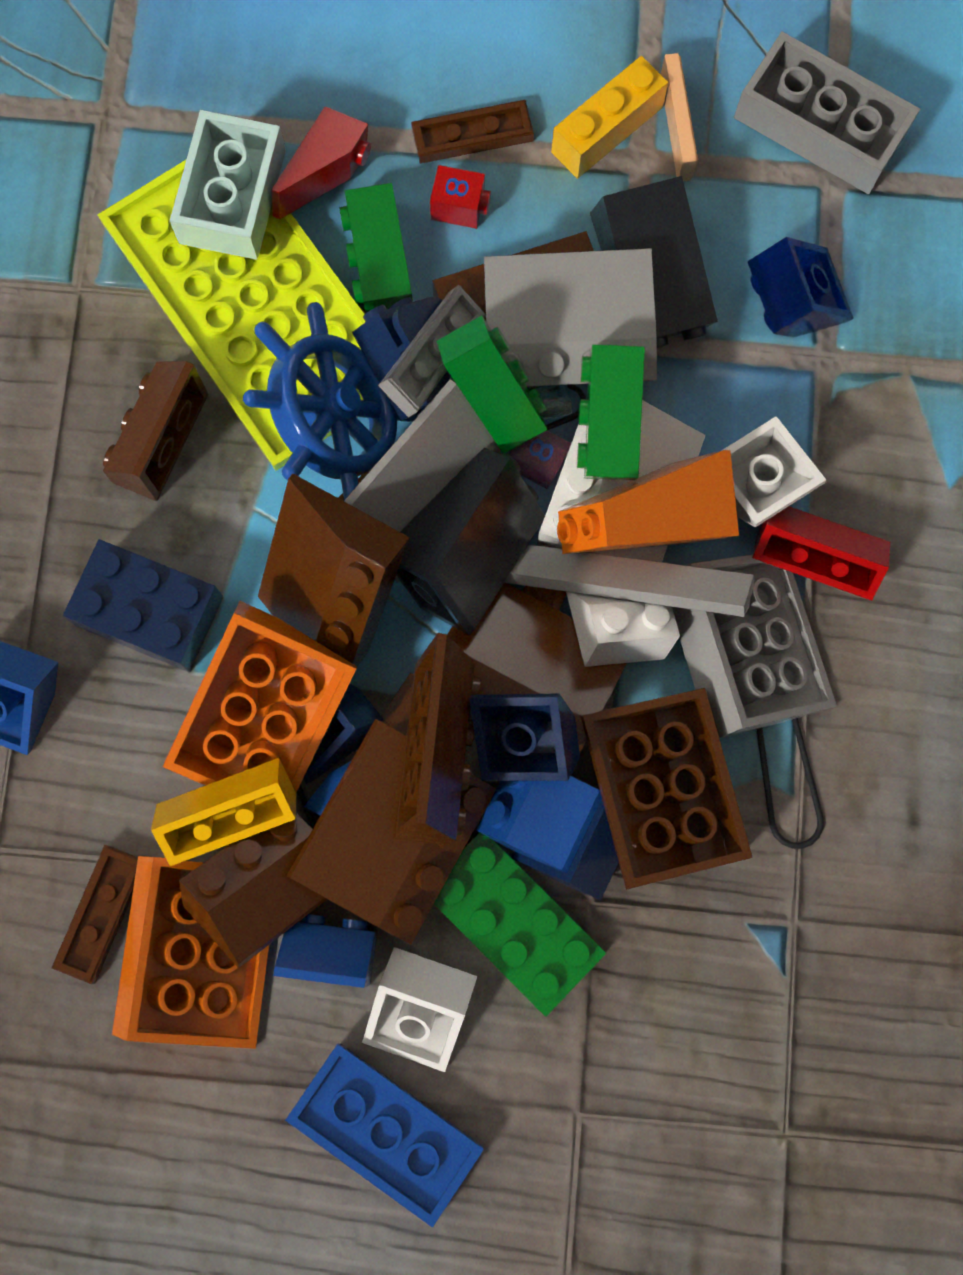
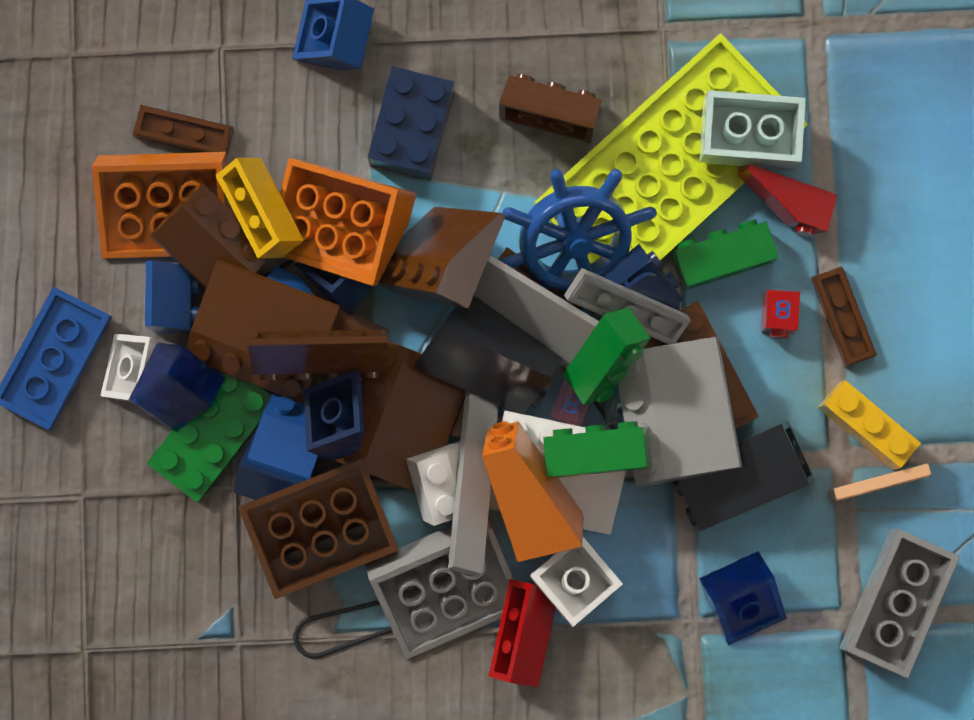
camera: 85 degrees right, 5 degrees up
none -> clear blue slope [128,343,225,431]

